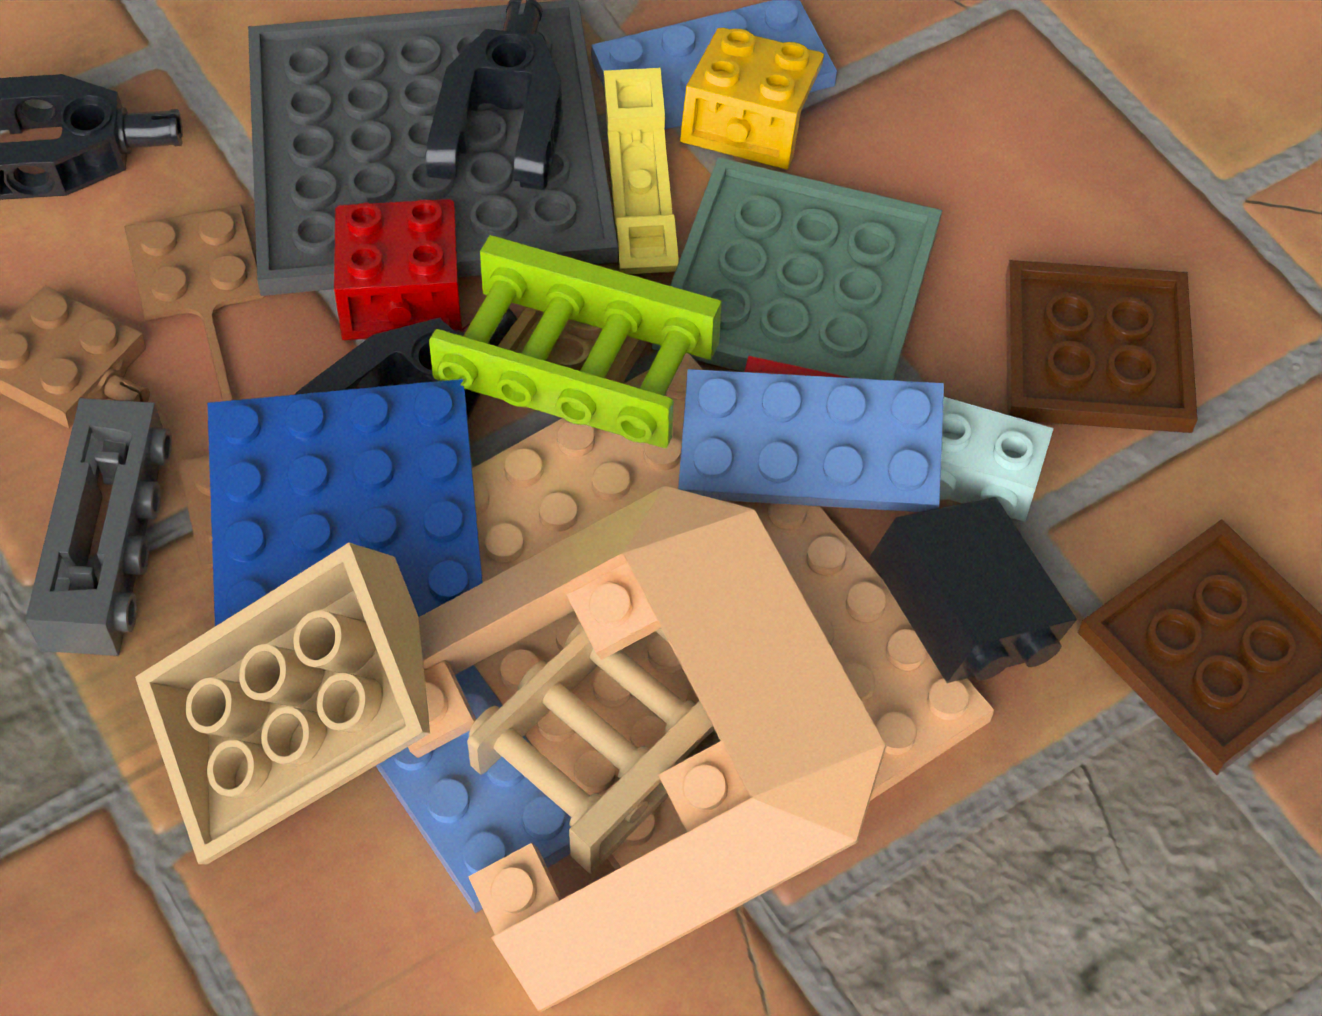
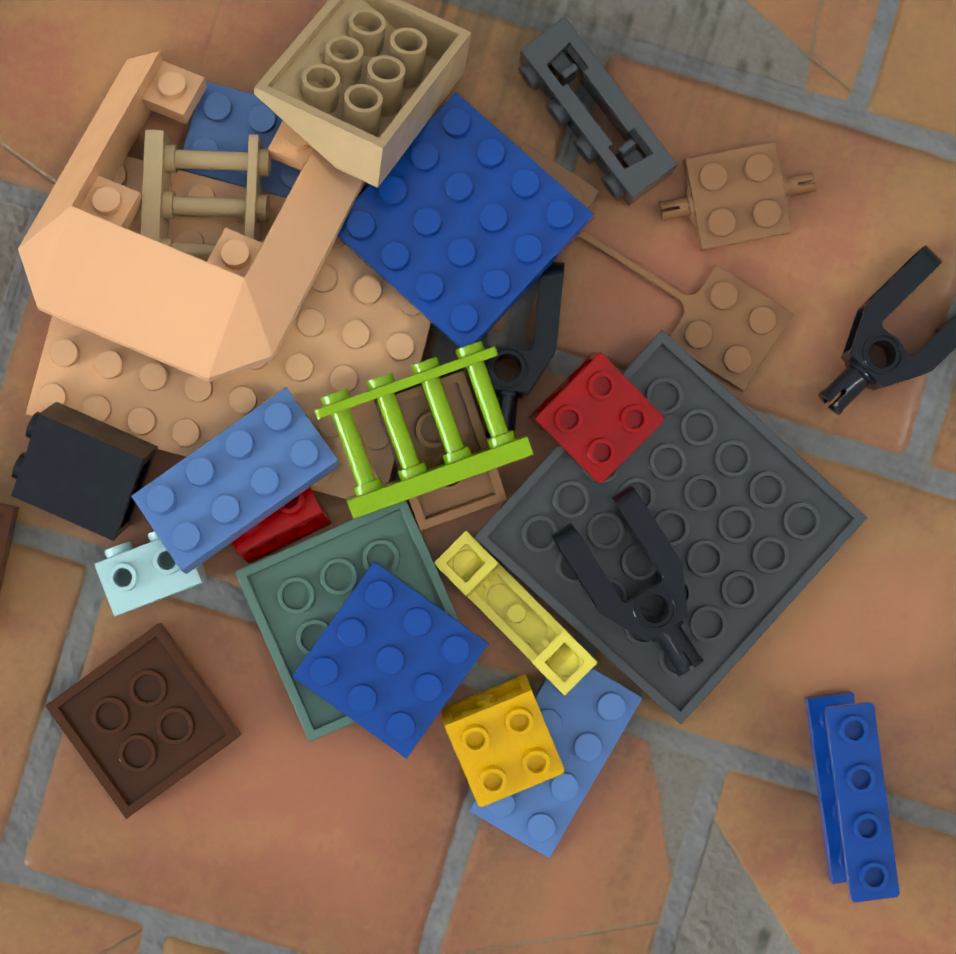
camera: 145 degrees right, 30 degrees up
none -> blue plate [292,561,489,758]

